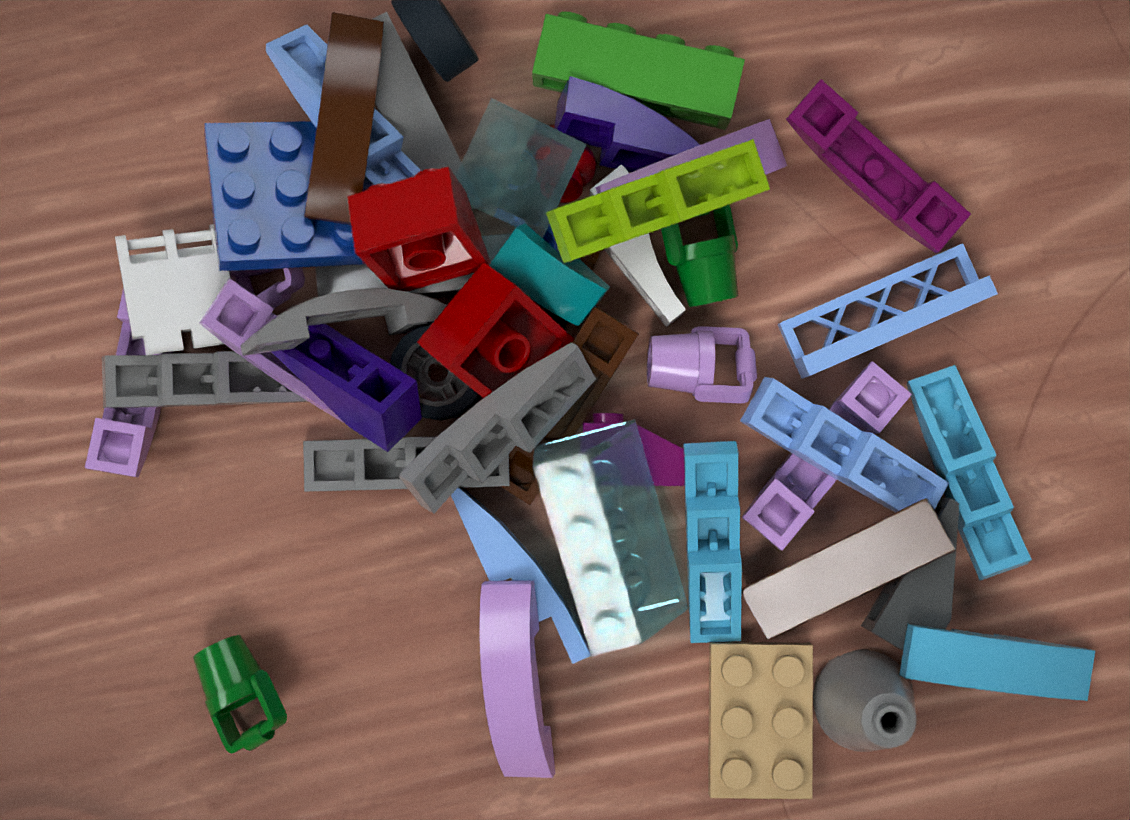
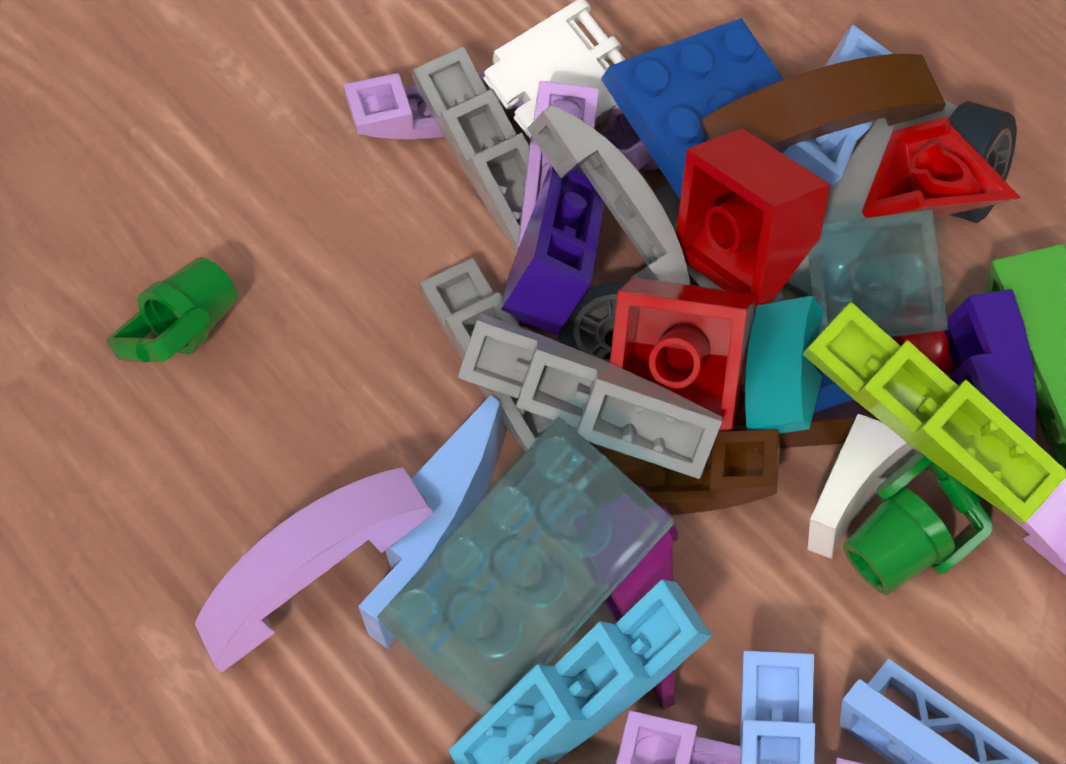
camera: 70 degrees right, 30 degrees down
lavender piece [647,326,757,403] -> none
none -> red slope [861,117,1021,224]

